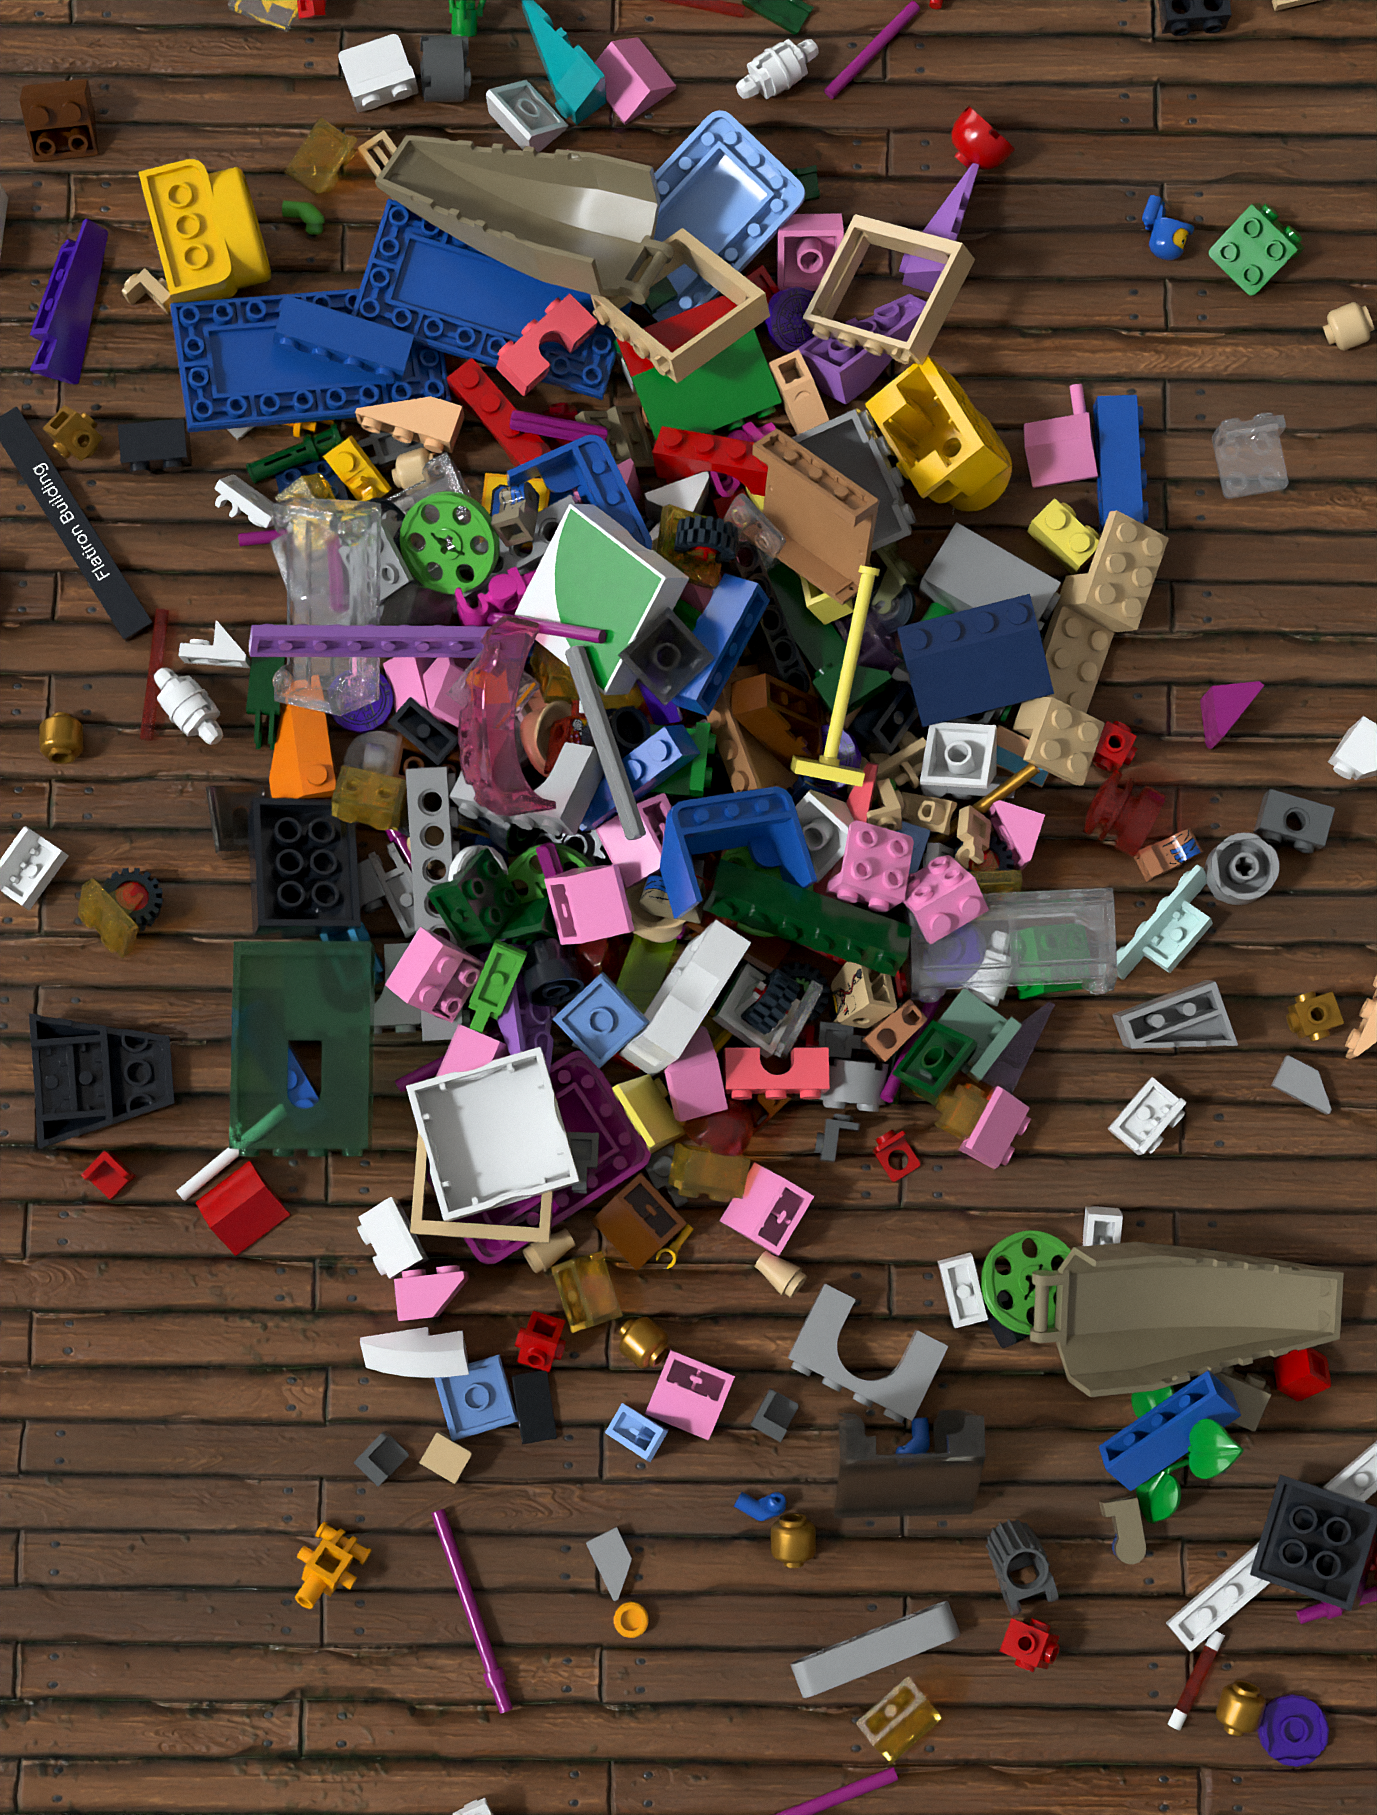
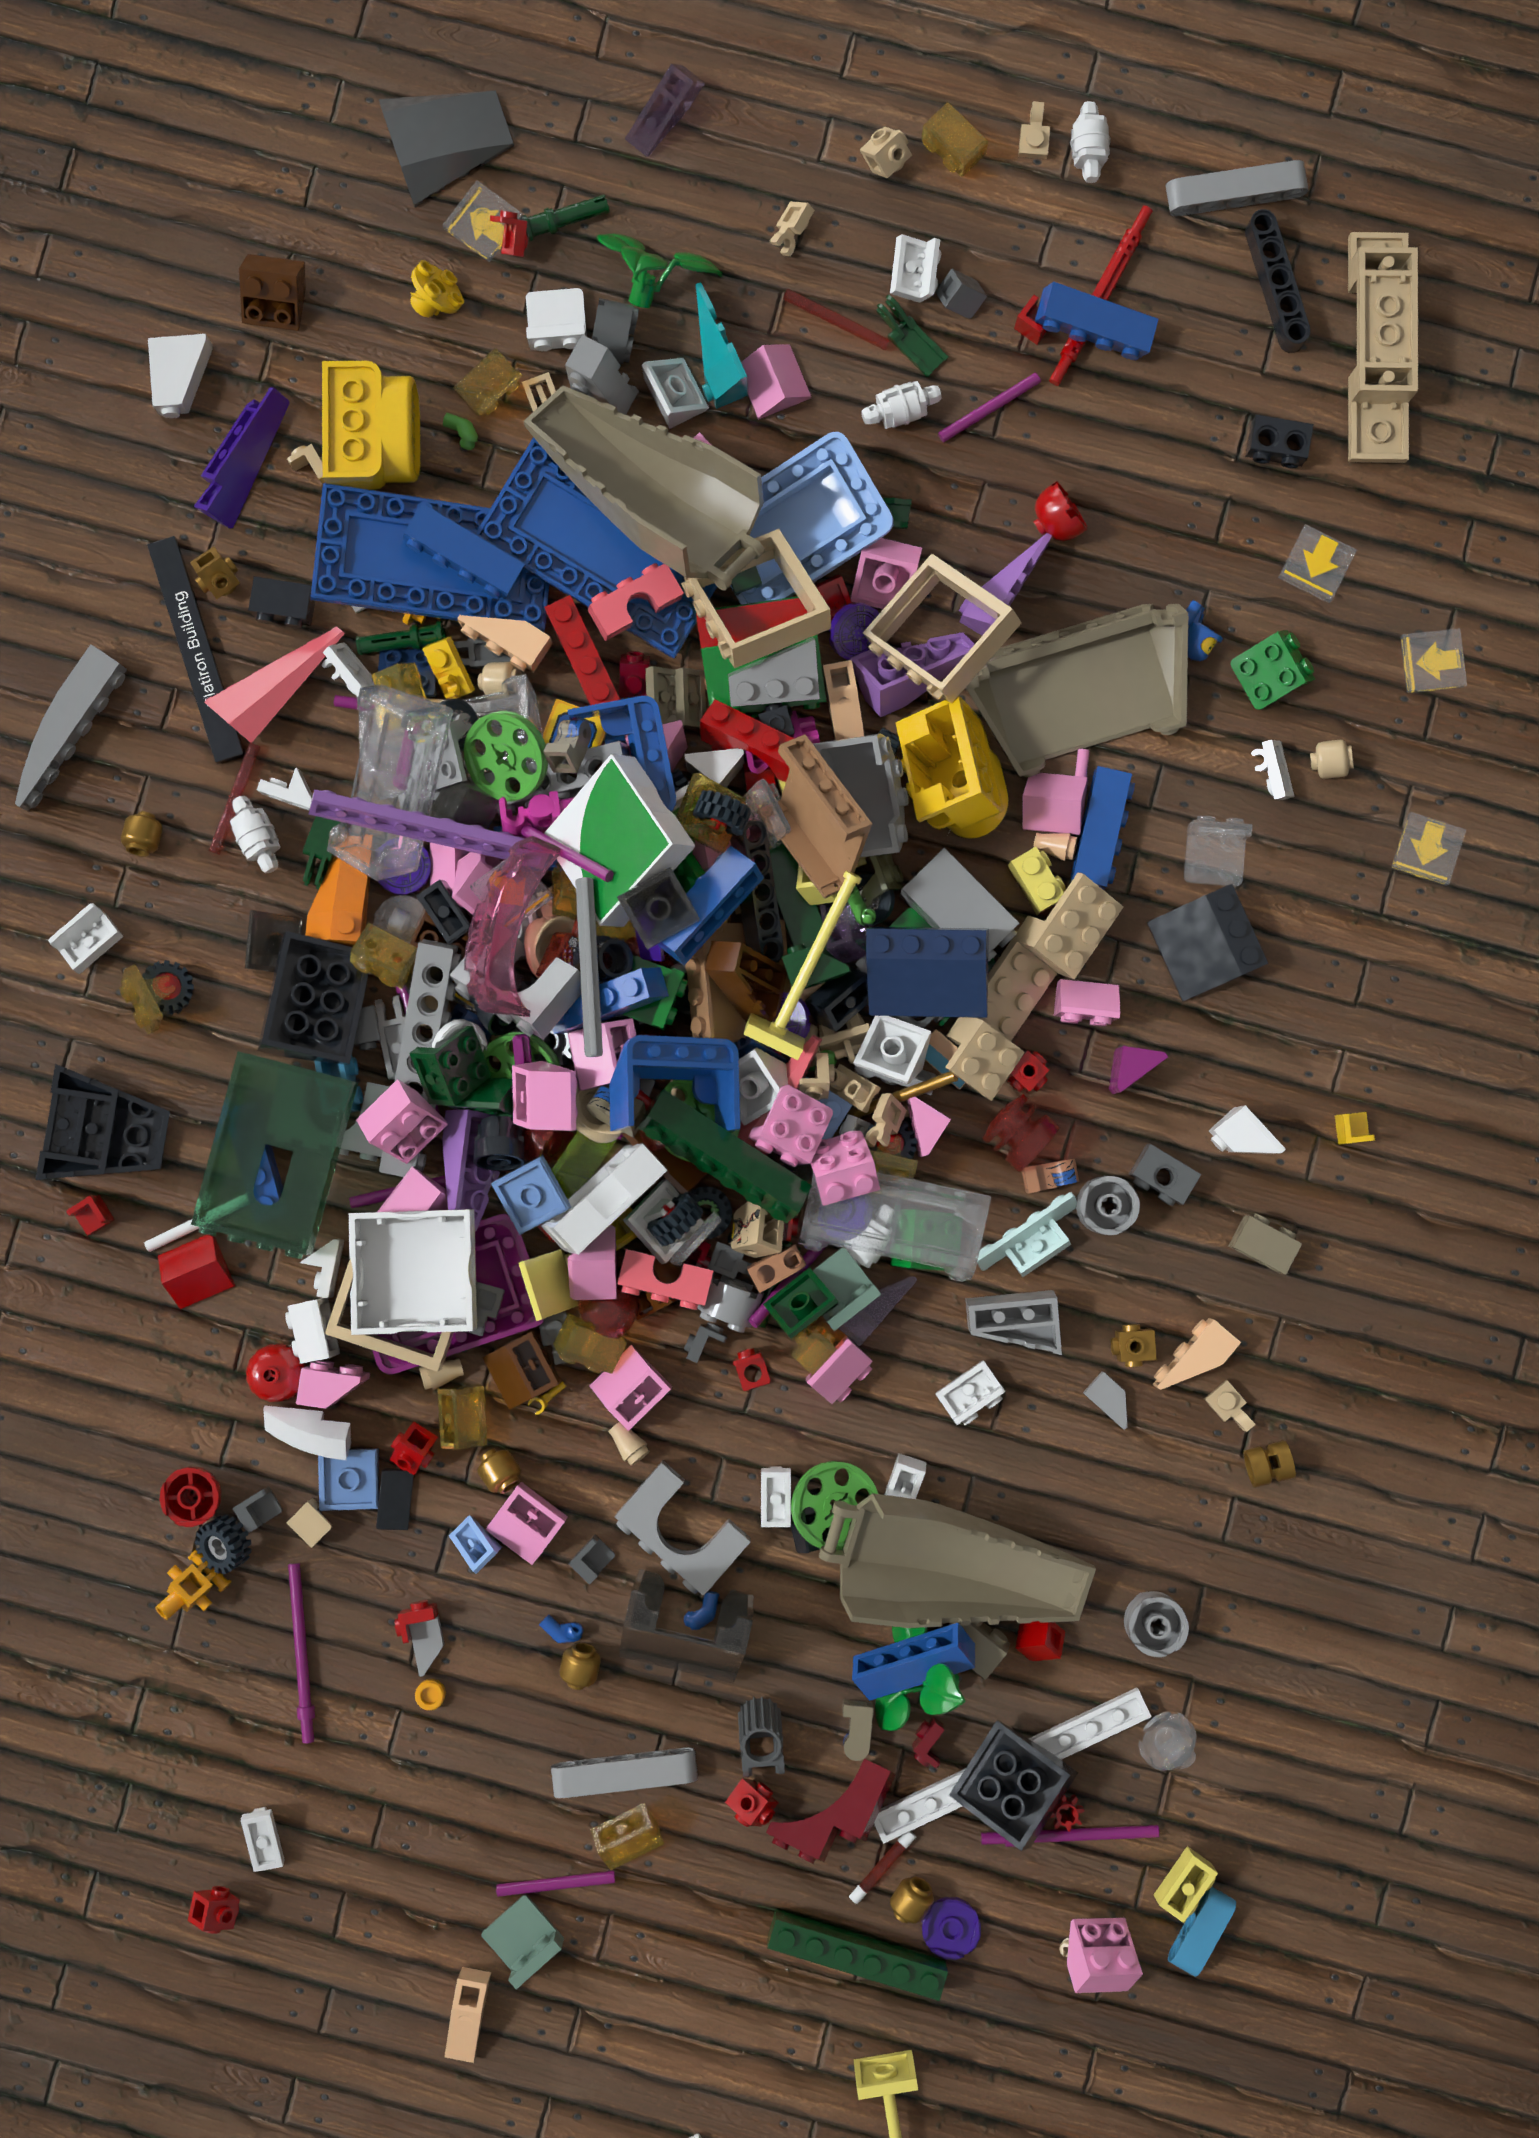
camera: 15 degrees right, 5 degrees up
bright green hinge [468,939,528,1033] -> none
magenta axle [509,410,608,442] -> none
none -> red cylinder [159,1466,222,1527]
none -> black bush [195,1515,252,1574]
none -> coral wedge [204,626,345,743]
none -> red cylinder [246,1343,306,1403]
none -> white slope [300,1239,344,1298]
none -> red bracket [394,1600,439,1644]
none -> yellow plate [410,260,464,318]
none -> light grey wedge [565,334,639,415]
none -> light grey wedge [728,637,820,707]
none -> black bracket [758,702,795,736]
none -> dark red arch [766,1758,896,1864]
none -> dark green brick [767,1909,948,2001]
none -> bright green arm [848,886,876,926]
none -> dark red bracket [912,1716,945,1769]
none -> dark tan windscreen [965,604,1189,777]
none -> light nougat cone [1033,833,1078,861]
none -> bright pink slope [1054,979,1120,1027]
none -> black slope [1147,884,1269,1002]
none -> white plate [1251,740,1295,800]
none -> clear tile [1278,524,1357,603]

